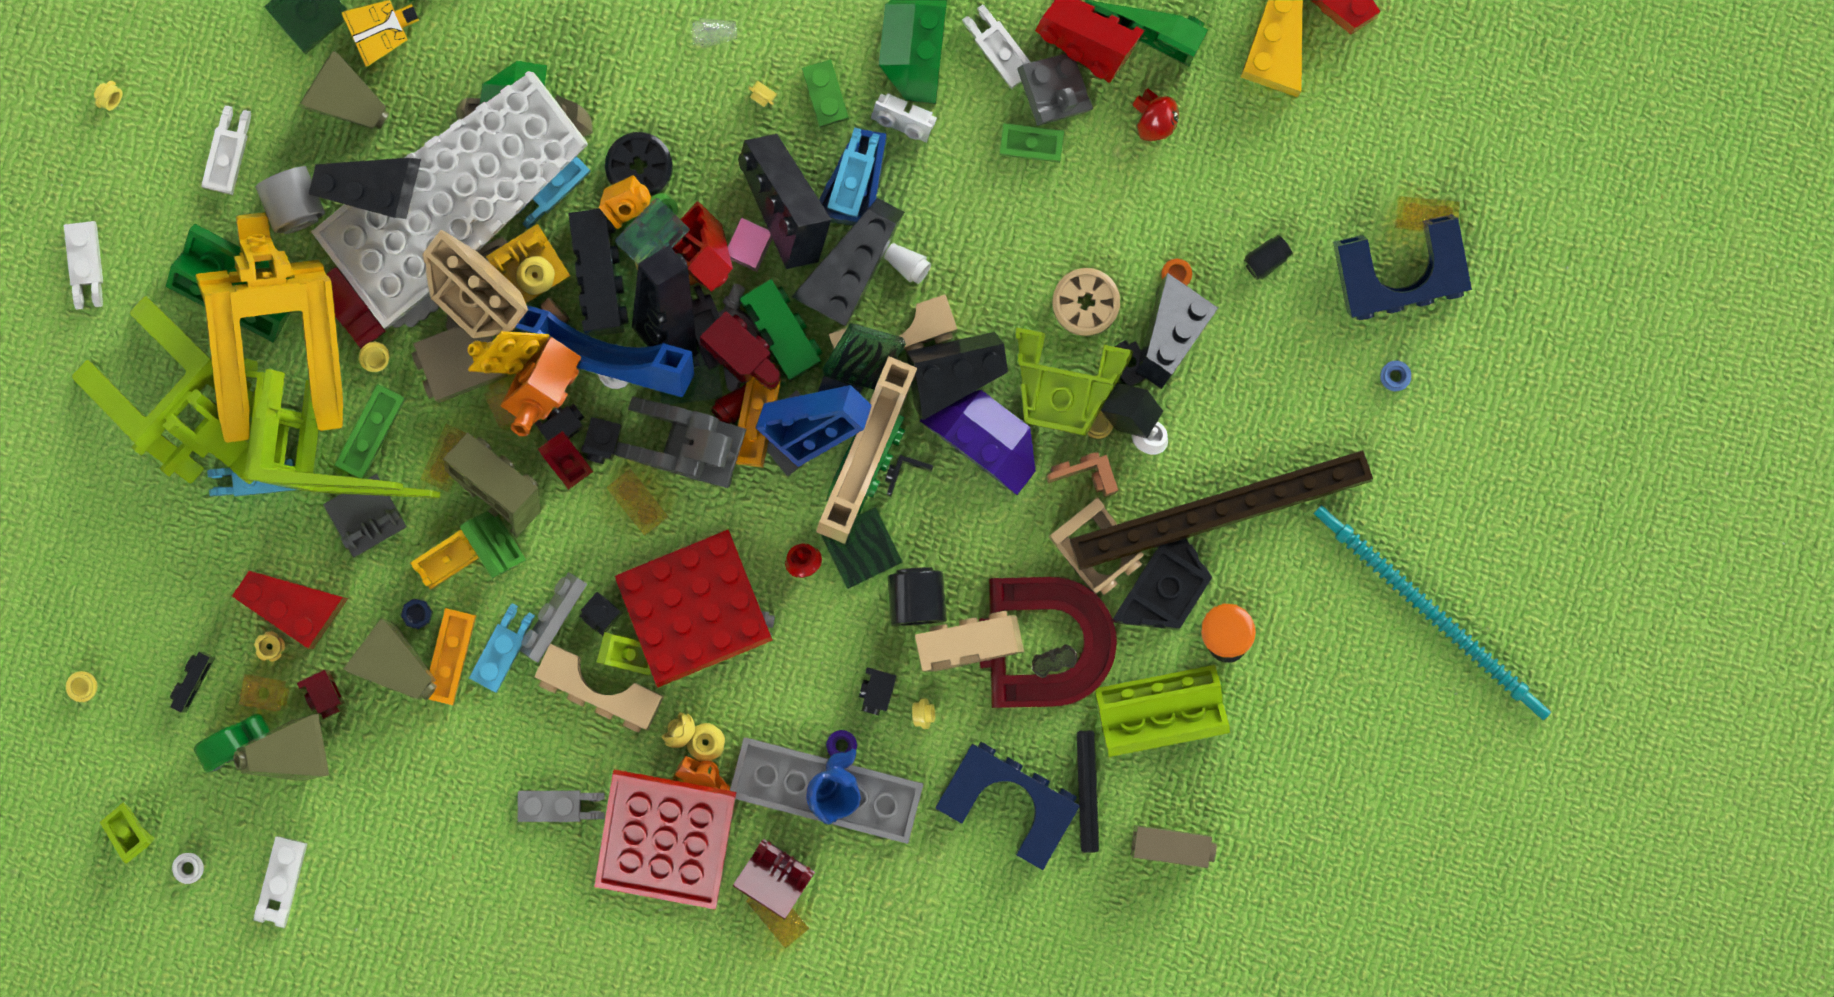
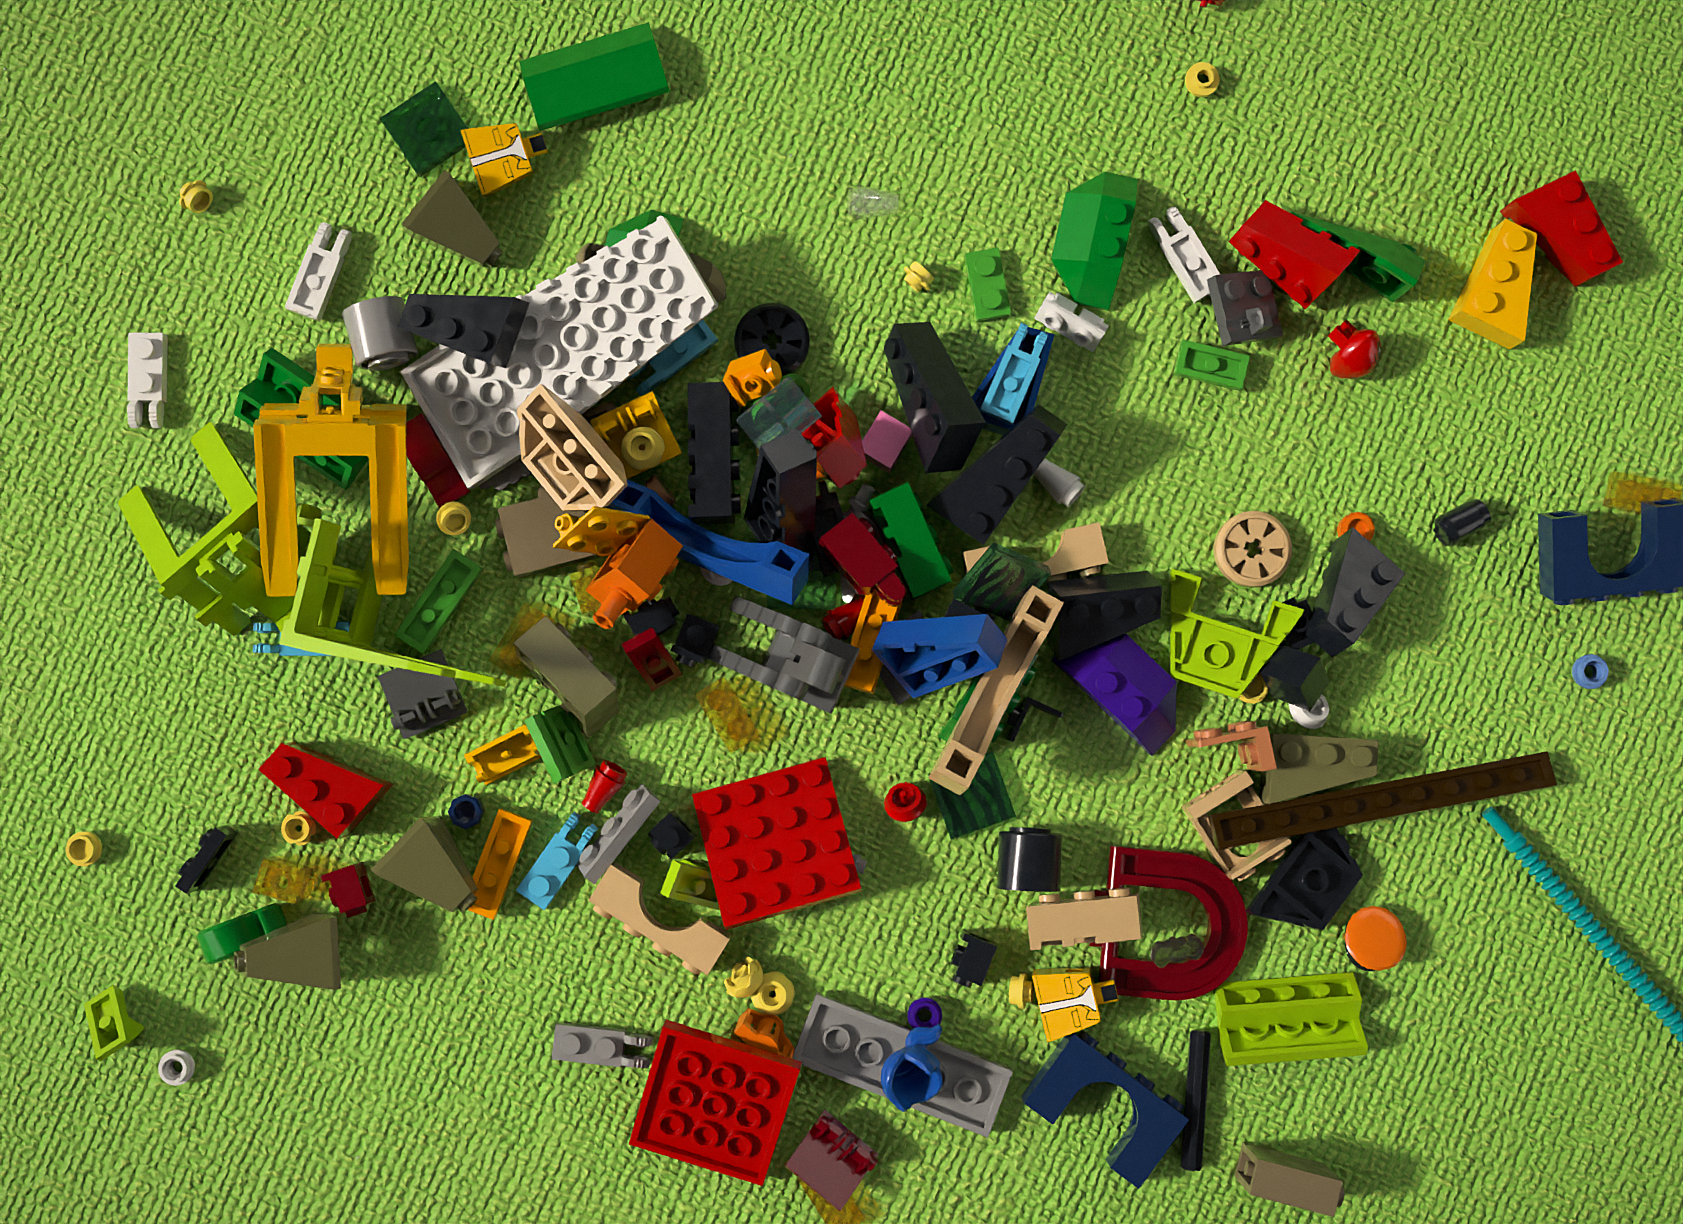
camera: 10 degrees right, 0 degrees up
white plate [254,836,307,928] -> none
none -> red cone [581,760,627,814]
none -> yellow torso [1032,967,1119,1042]
none -> olive wedge [1260,733,1378,804]

